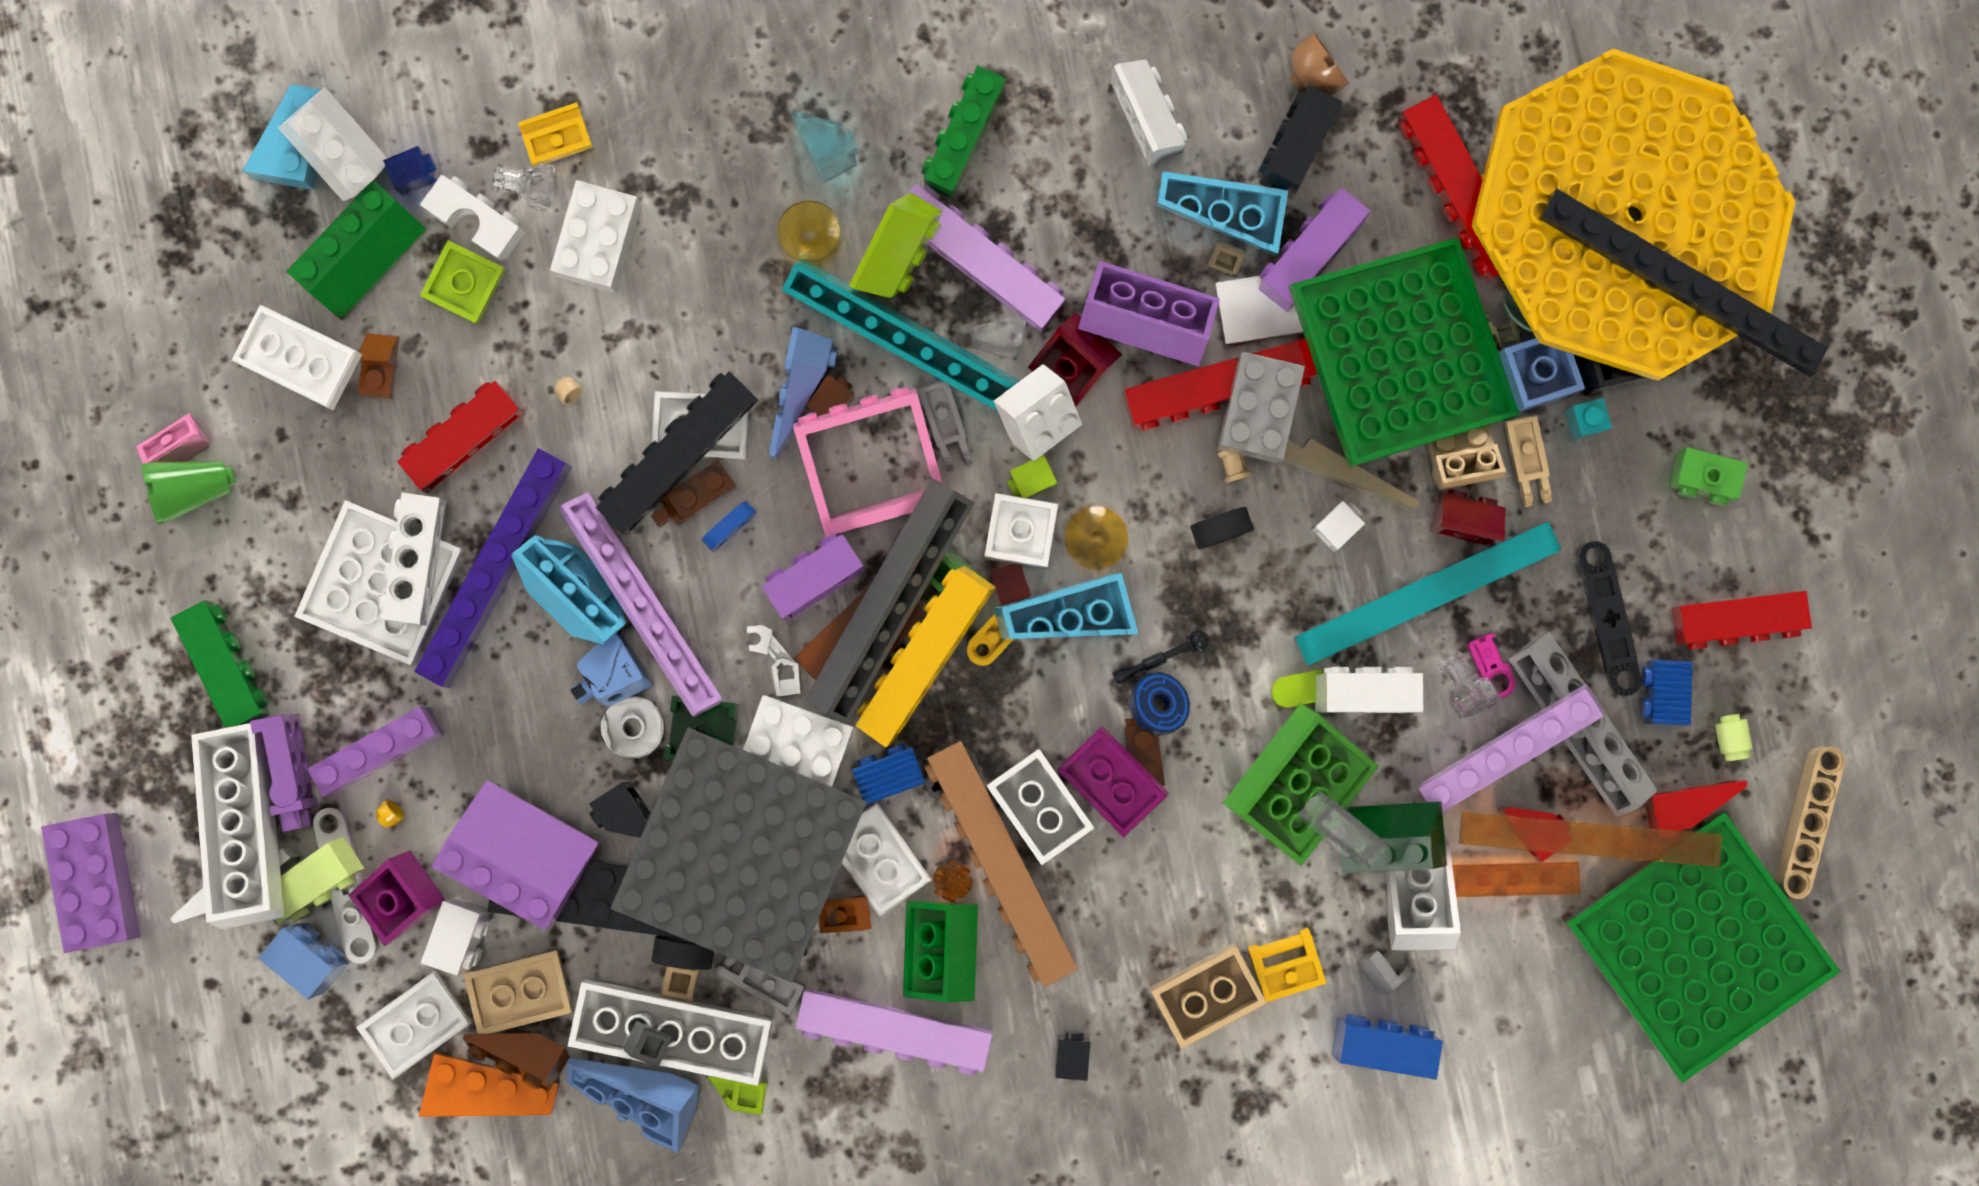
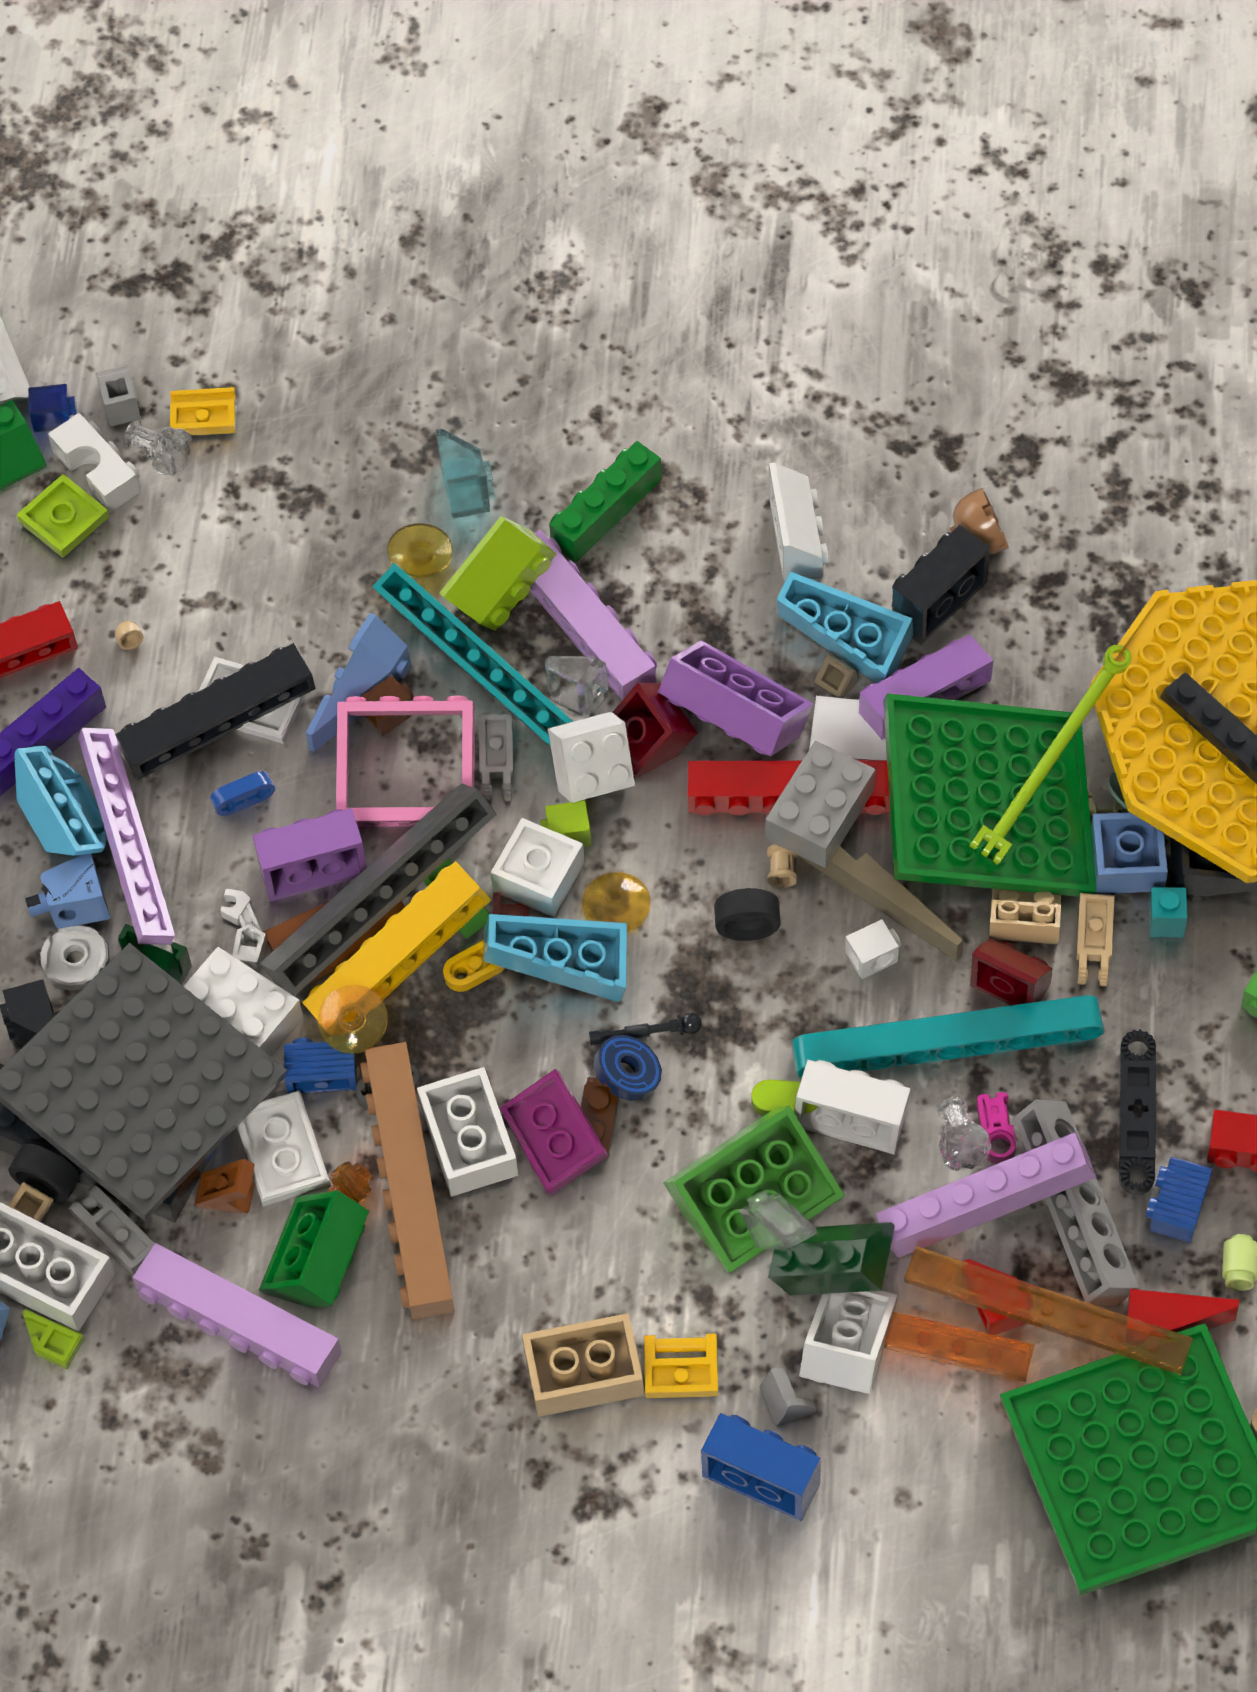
camera: 20 degrees right, 25 degrees down
white brick [550,180,642,294] -> none
reddish brown hinge [651,460,737,528] -> none
black brick [1055,1031,1090,1081] -> none
red brick [1398,94,1500,283] -> none
none -> light grey slope [96,365,141,427]
none -> clear yellow dish [318,984,388,1054]
none -> lime hinge [970,645,1131,865]

